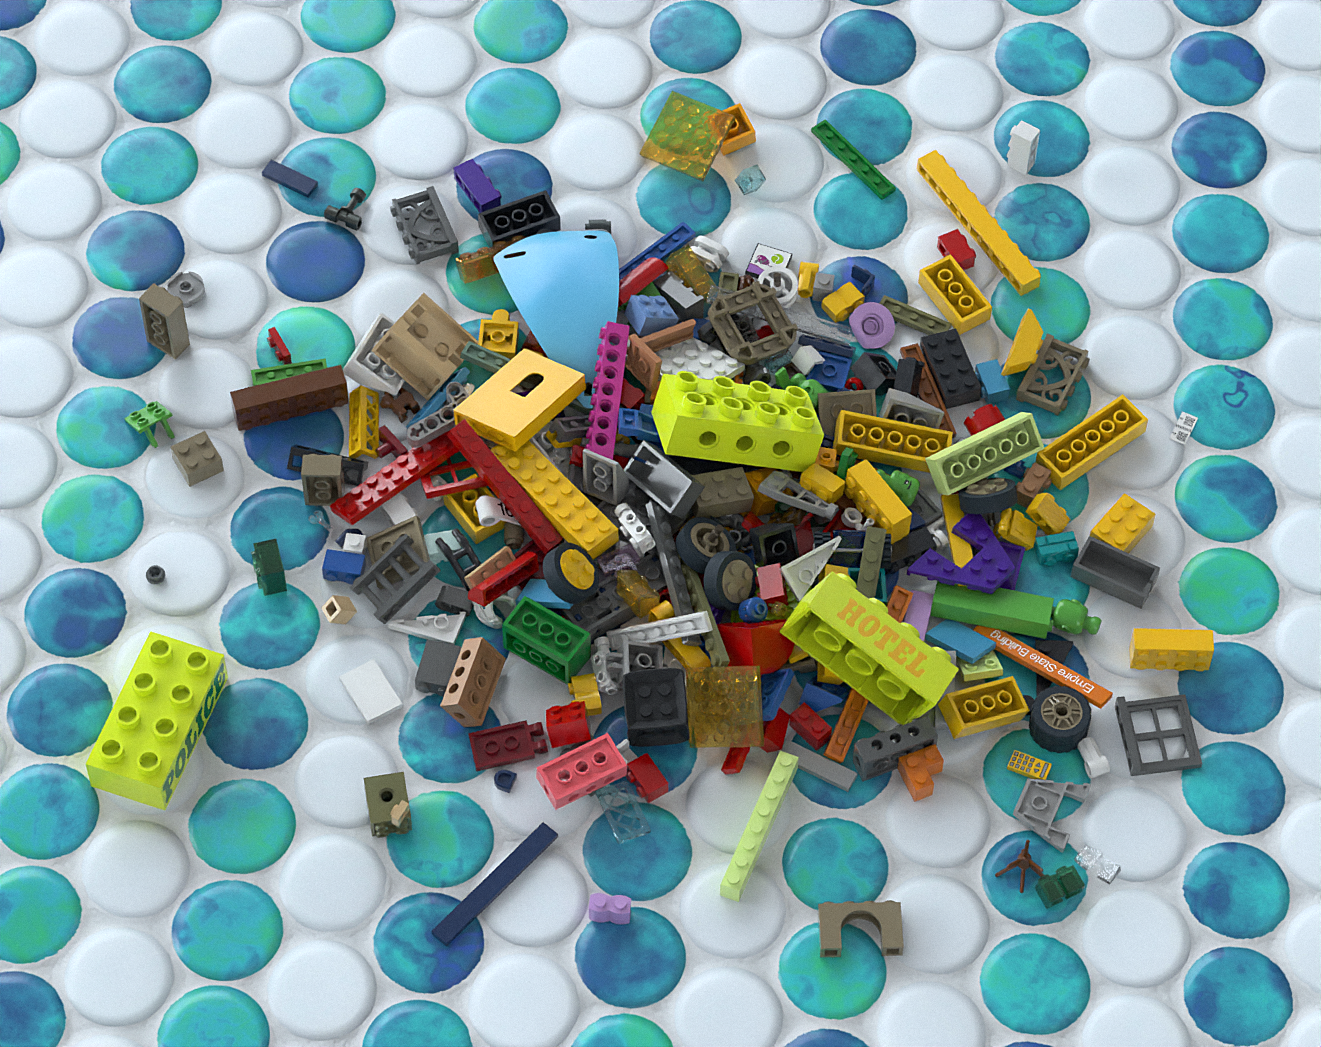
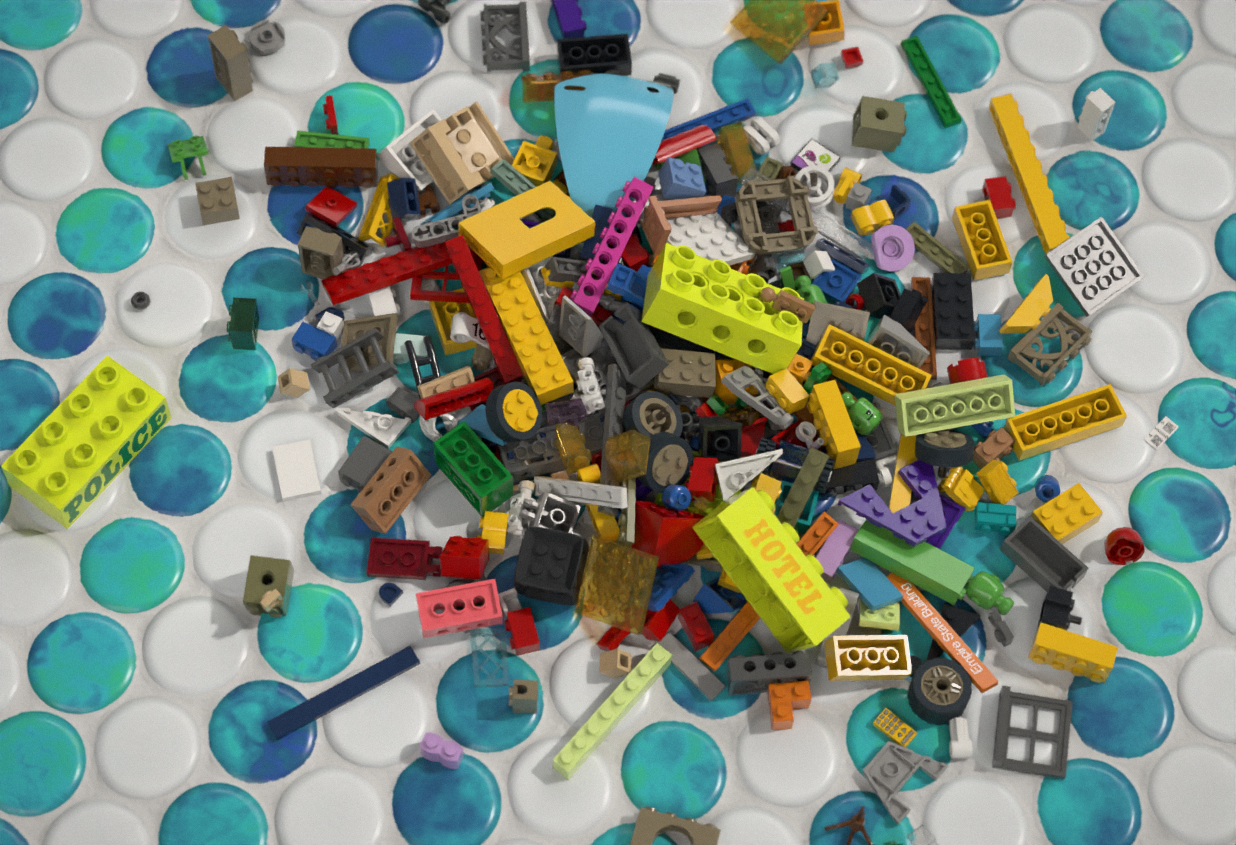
camera: 15 degrees right, 5 degrees up
none -> red plate [305,186,357,227]
none -> light grey piece [333,253,360,275]
none -> dark blue brick [387,178,421,219]
none -> dark tan brick [509,679,538,714]
none -> dark blue tile [579,205,614,261]
none -> tan brick [599,649,631,678]
none -> clear yellow slope [605,430,650,482]
none -> green tile [706,394,728,416]
none -> medium nougat plate [760,287,815,323]
none -> red plate [841,47,863,68]
none -> olive brick [852,96,907,153]
none -> dark grey plate [988,610,1014,647]
none -> blue head [1034,475,1061,503]
none -> black brick [1036,586,1082,631]
none -> plate [1044,217,1145,317]
none -> red cylinder [1104,527,1145,565]

